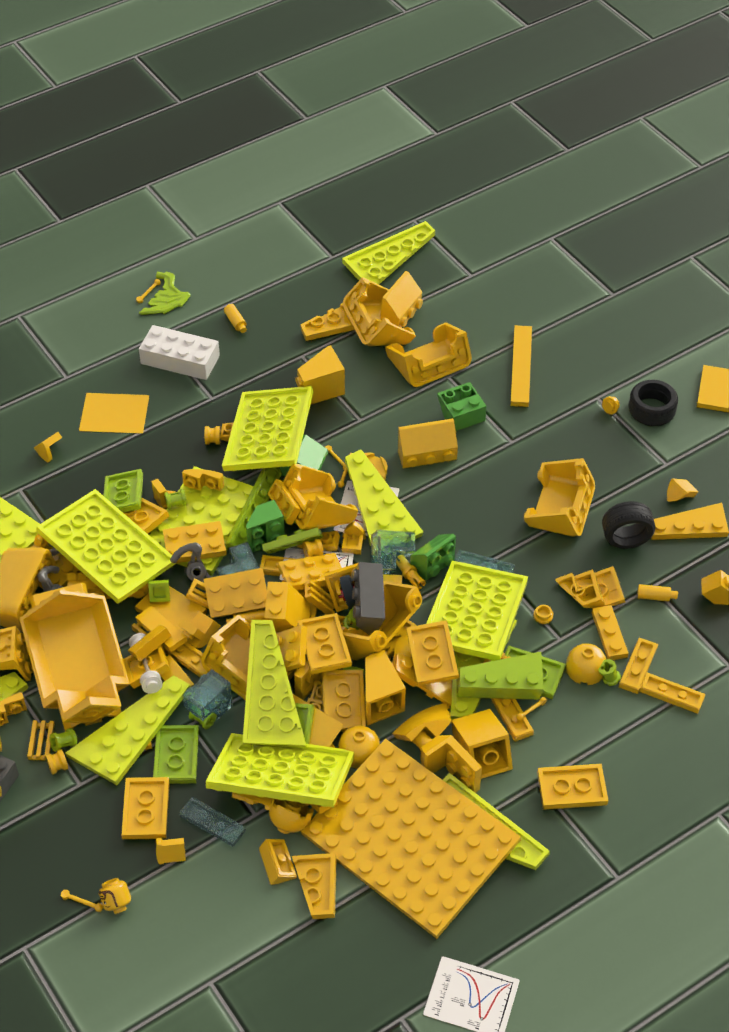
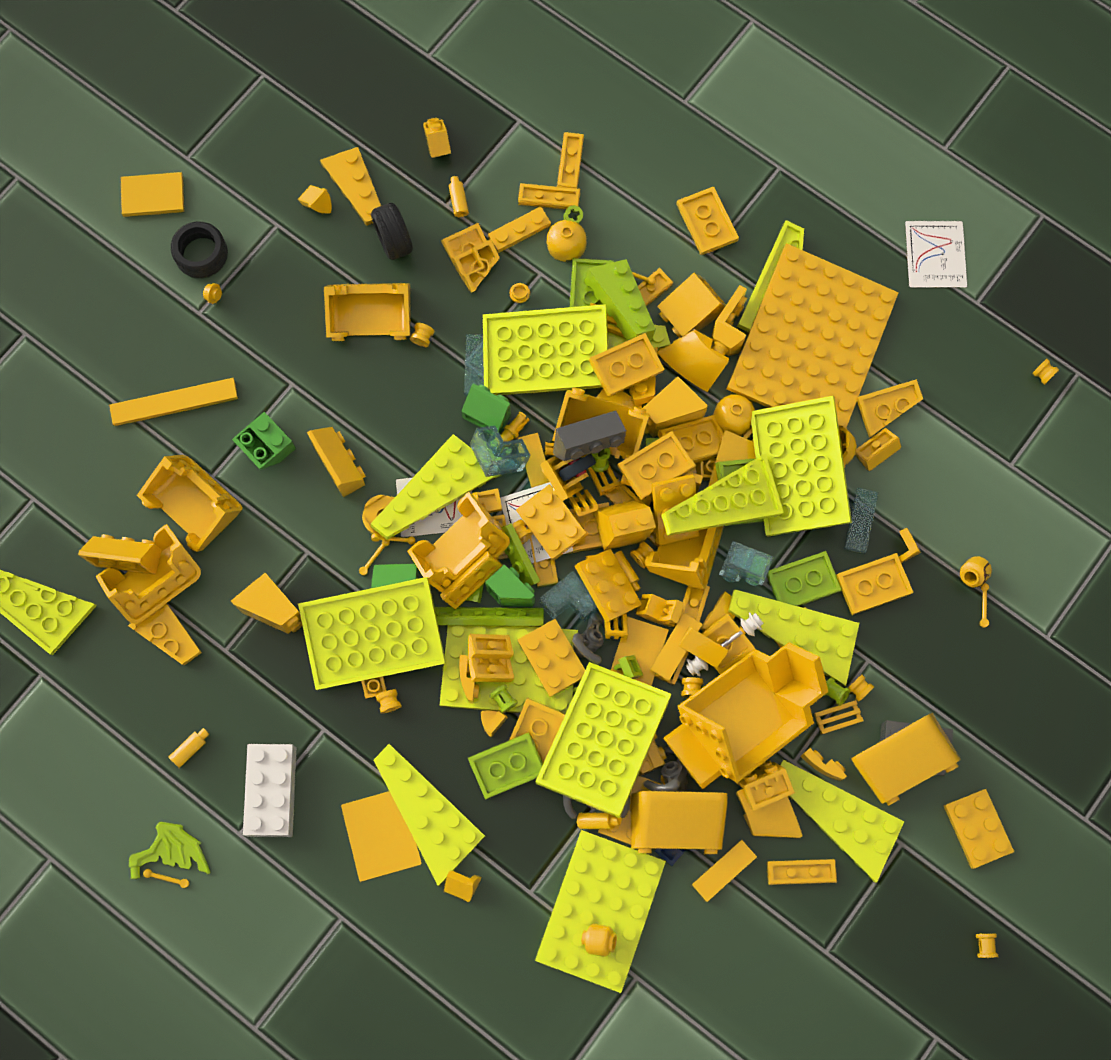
camera: 110 degrees left, 25 degrees up
none -> neon yellow wing [374,744,485,886]
none -> yellow wheel [410,323,435,347]
none -> yellow slope [468,634,514,682]
none -> yellow wheel [681,677,704,698]

